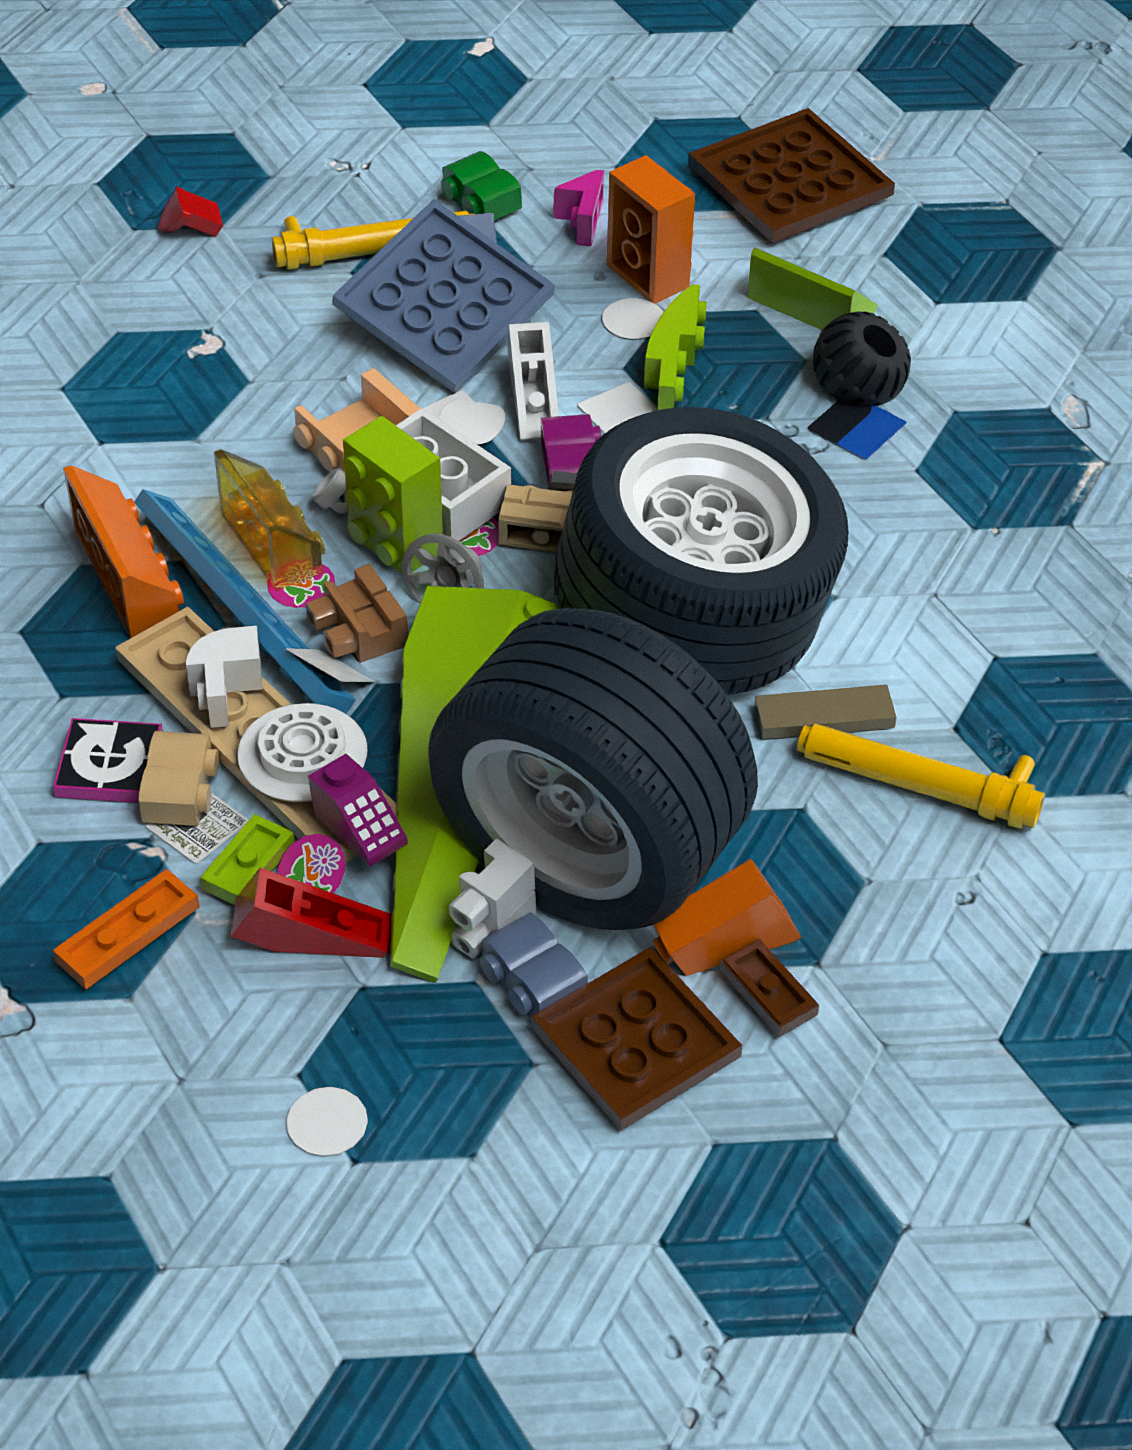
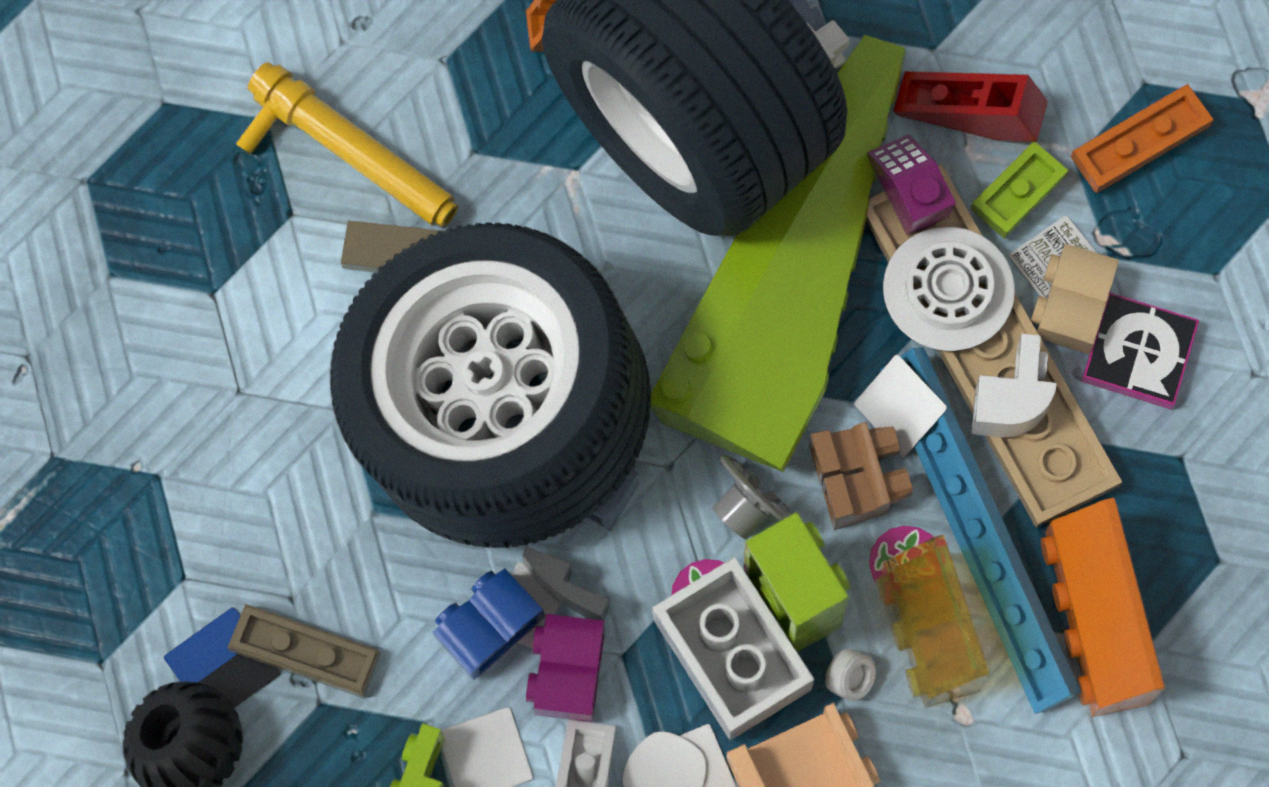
camera: 160 degrees left, 25 degrees up
sticker [278,834,345,893] -> none
tan brick [499,485,573,553] -> none
none -> dark tan tile [227,604,381,699]

